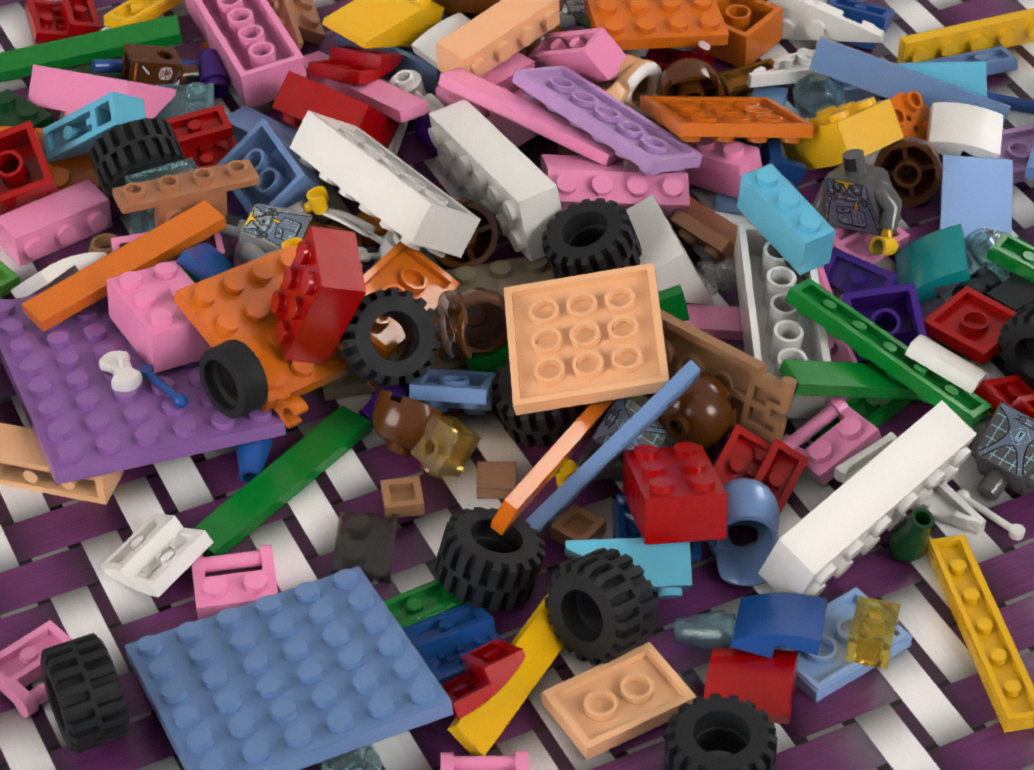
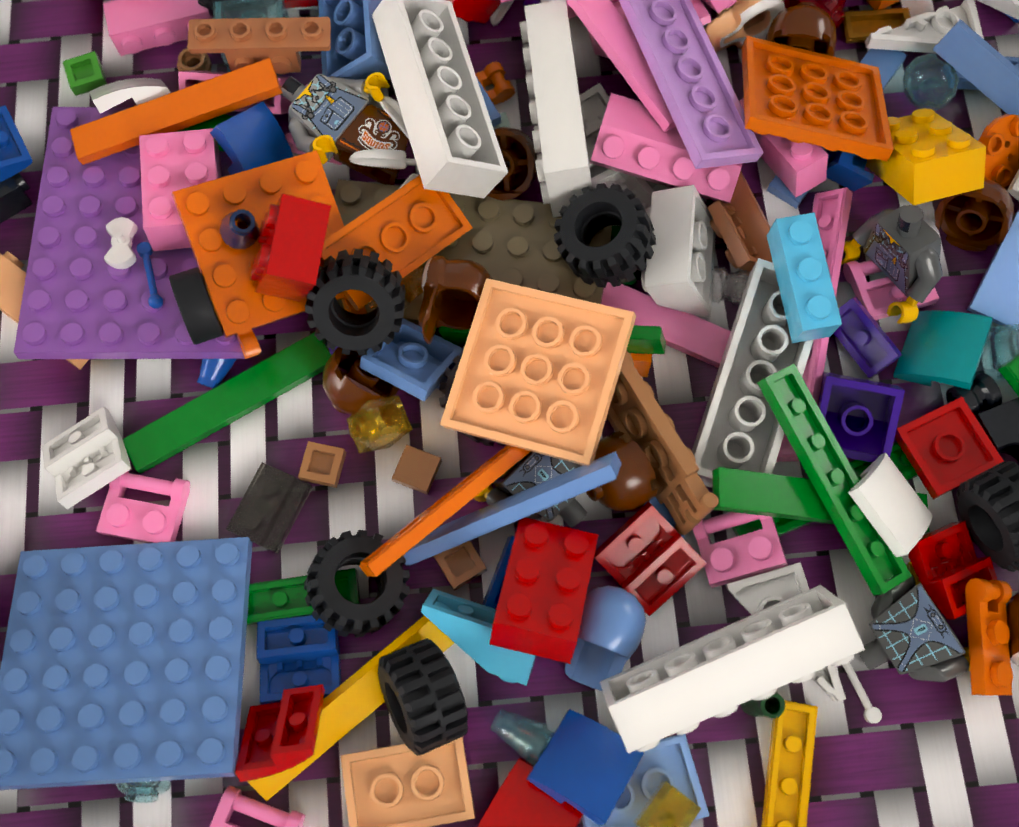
camera: 25 degrees right, 30 degrees up
none -> dark blue cone [220,209,259,249]

